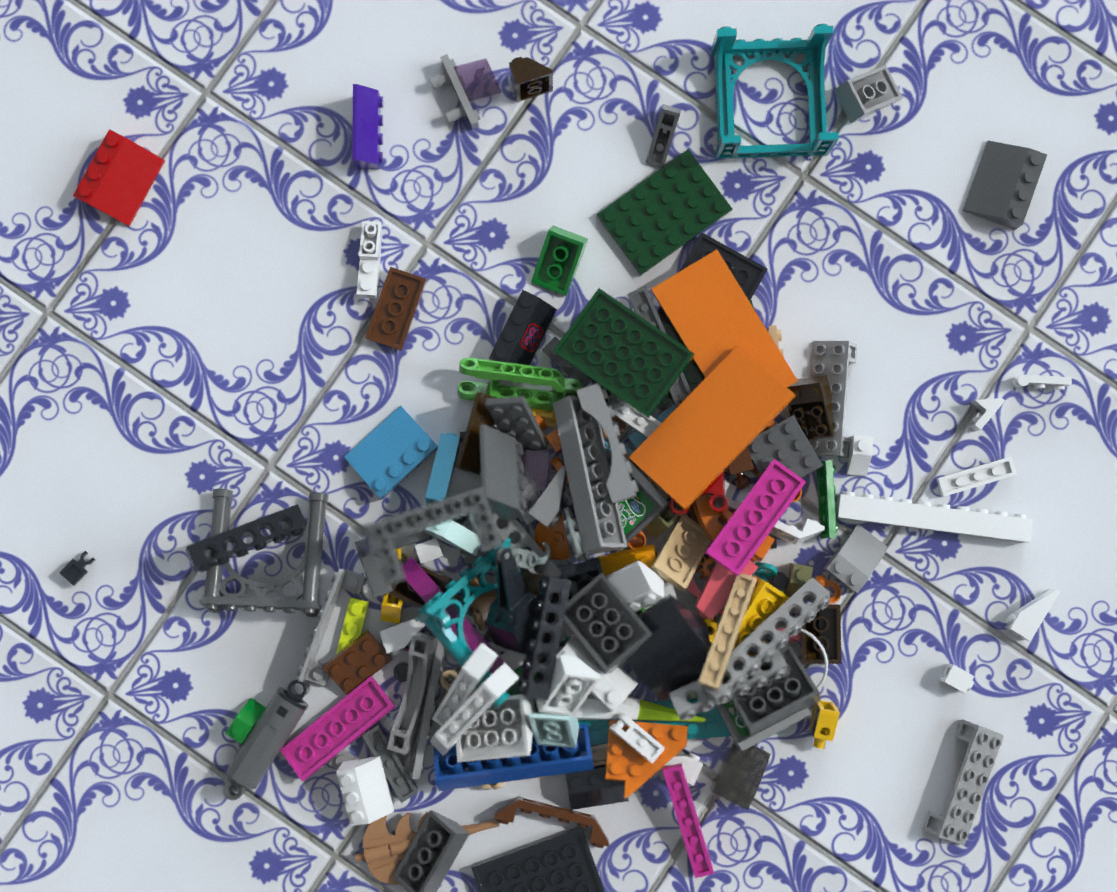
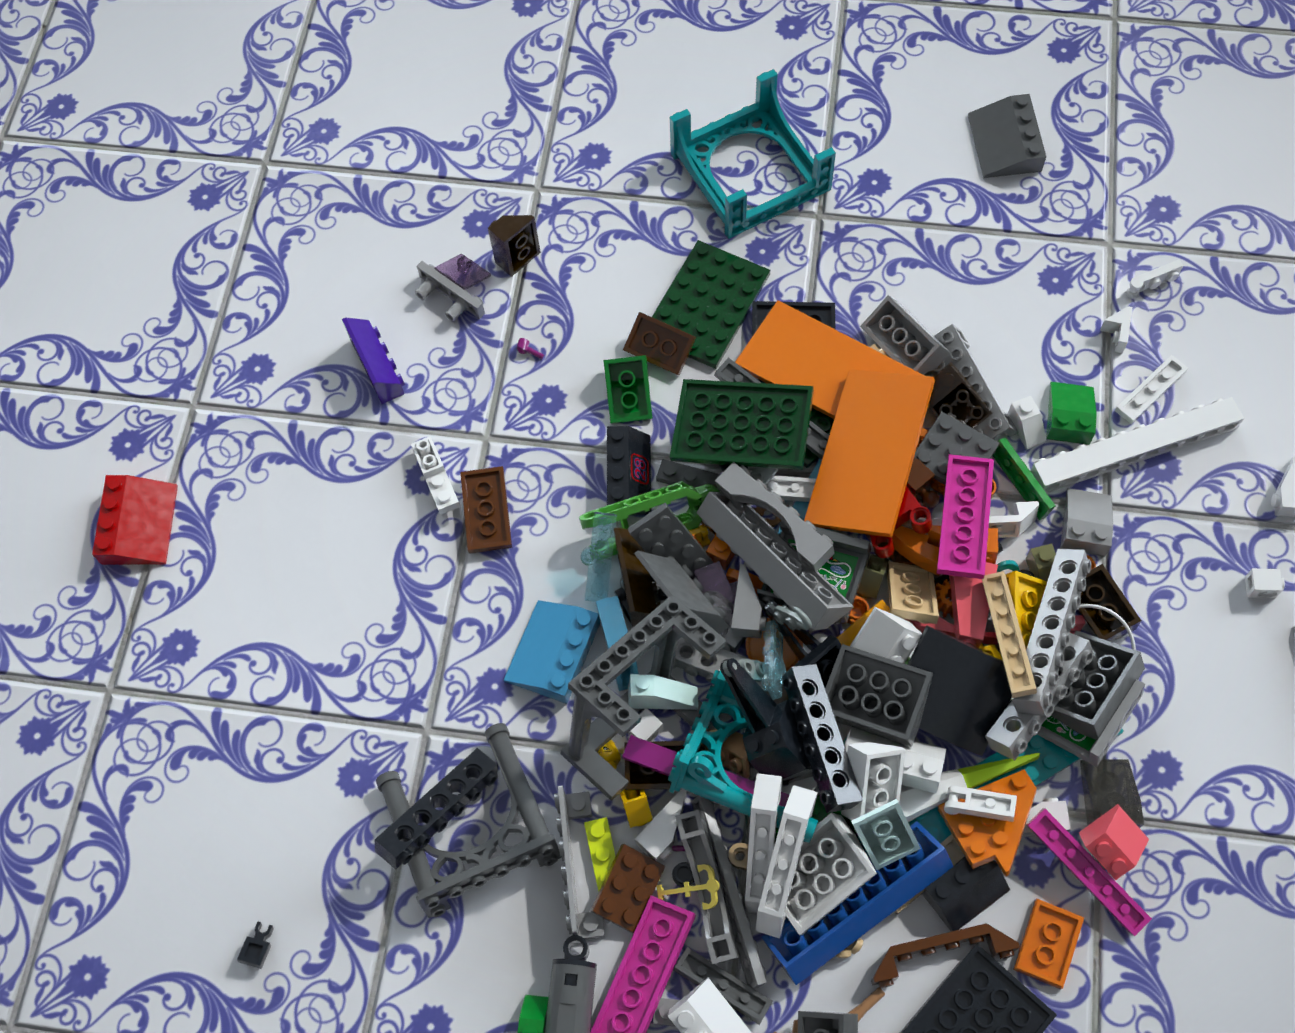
camera: 20 degrees left, 20 degrees down
dark grey slope [646,104,681,168] -> none
yellow torso [810,700,840,749] -> none
light grey slope [834,65,903,123] -> none
none -> magenta hand [517,338,544,359]
none -> clear light blue hinge [580,512,617,602]
none -> reddish brown plate [623,312,696,376]
none -> light yellow piece [657,864,720,910]
none -> clear light blue hinge [761,619,786,700]
none -> light grey slope [860,295,951,374]
none -> orange tile [1013,898,1084,989]
none -> green slope [1046,382,1097,445]
none -> coral slope [1079,804,1149,880]

